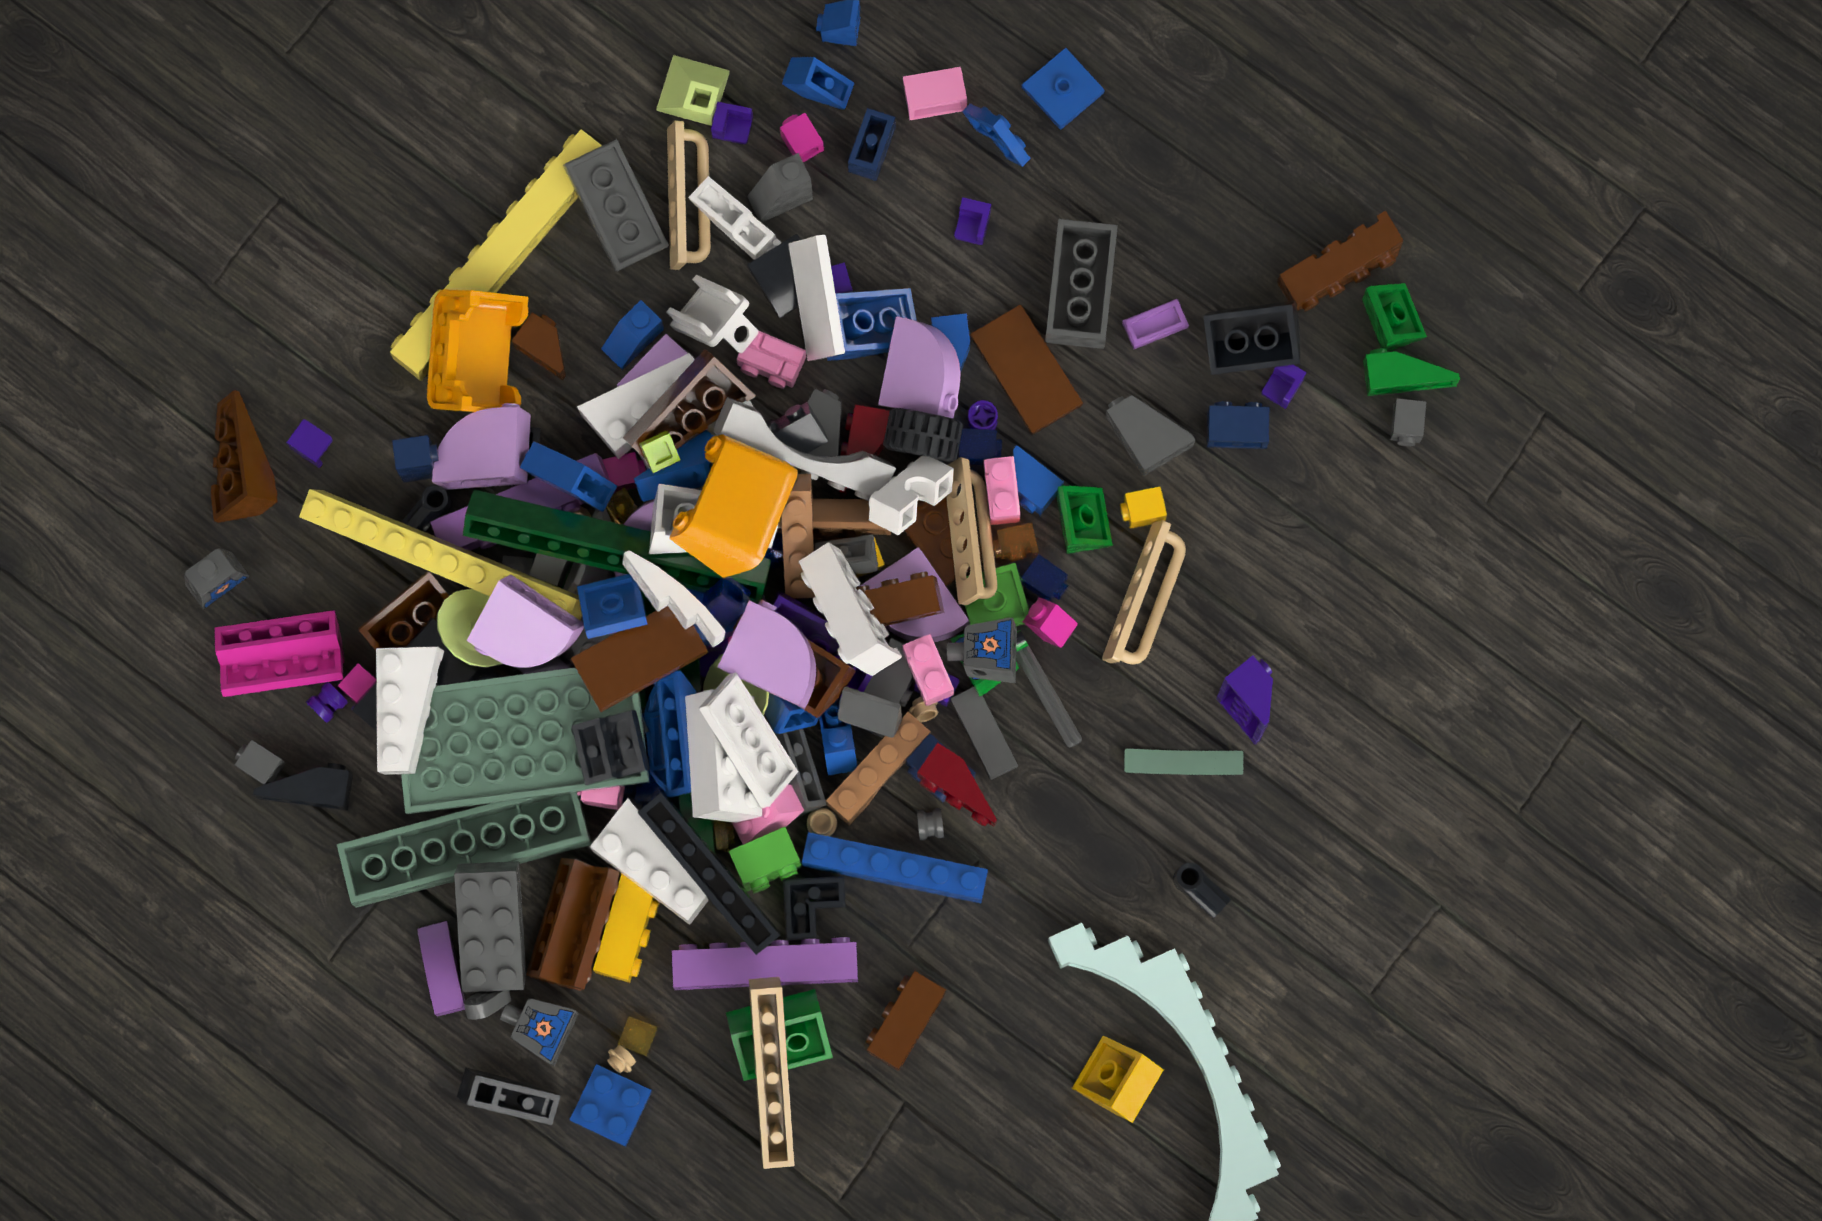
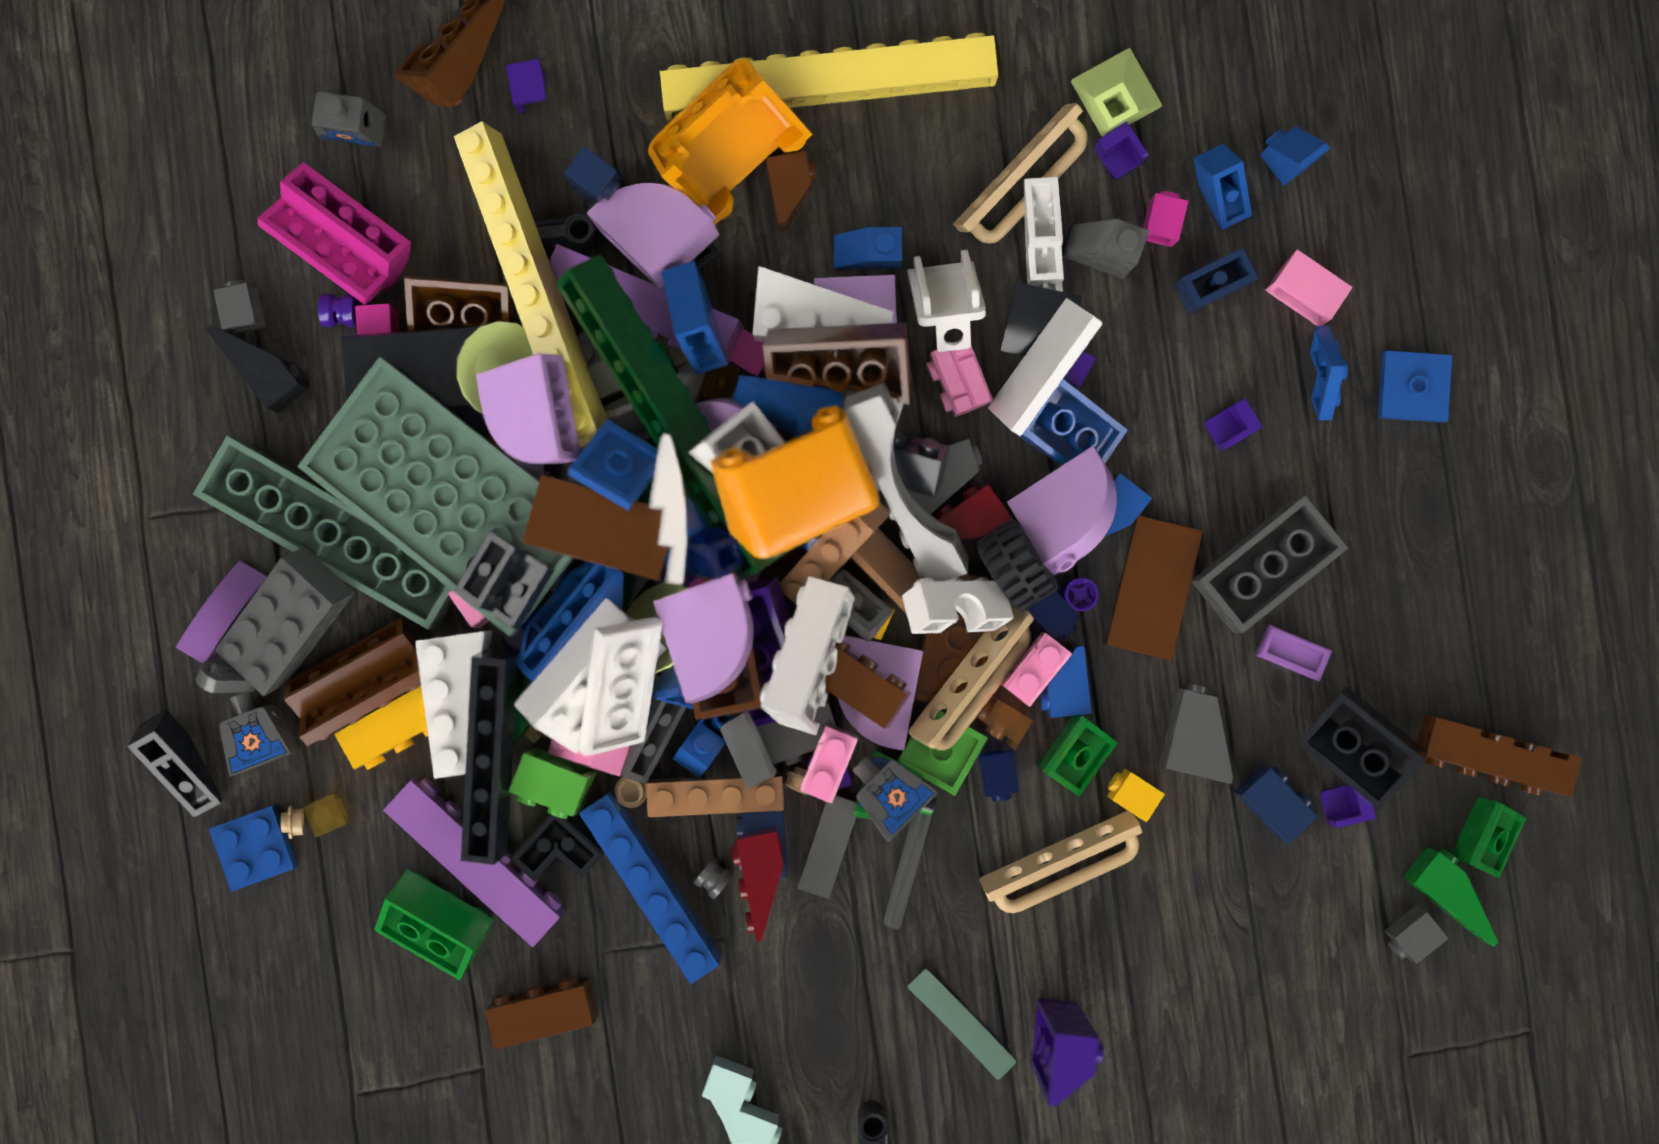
camera: 50 degrees right, 10 degrees up
white wedge [376,647,444,775] -> none
dark grey tile [563,139,669,272] -> none
lime plate [639,431,680,473] -> none
tan brick [749,977,794,1169] -> none
dark pink brick [1022,597,1078,648] -> none

